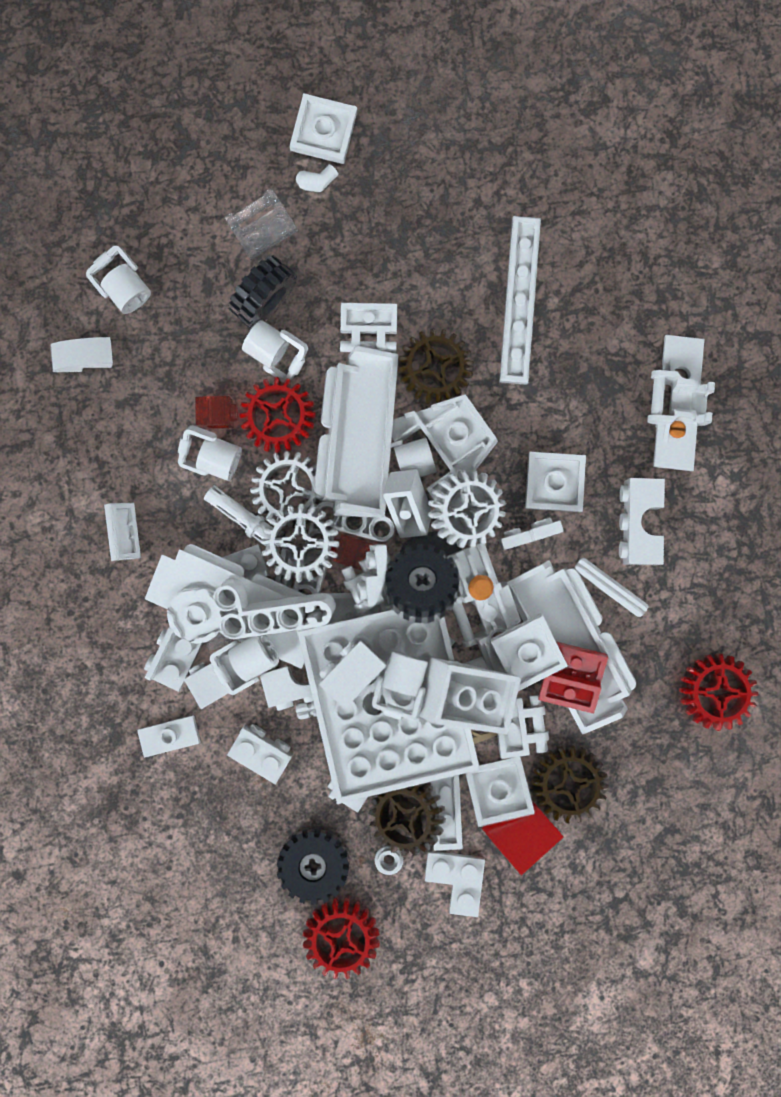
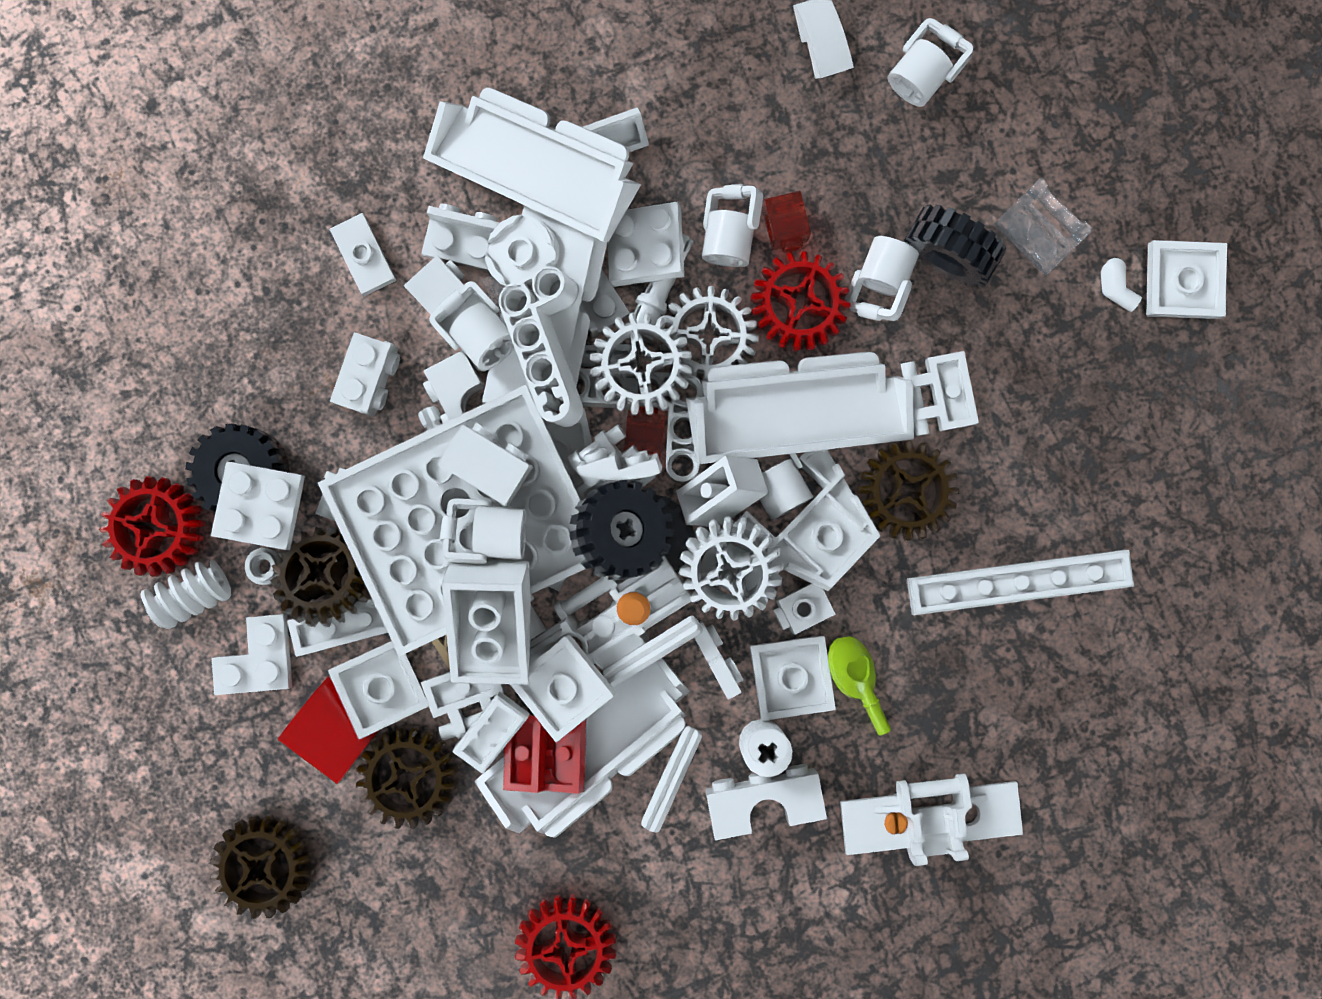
camera: 75 degrees right, 0 degrees up
none -> white piece [140,559,231,629]
none -> dark brown gear [209,814,315,919]
none -> white plate [211,461,305,550]
none -> white slope [423,88,641,242]
none -> white plate [452,691,530,774]
none -> white axle [603,616,703,687]
none -> white plate [608,202,685,287]
none -> white piece [739,719,793,777]
none -> white brick [773,582,835,634]
none -> lime piece [828,636,891,735]

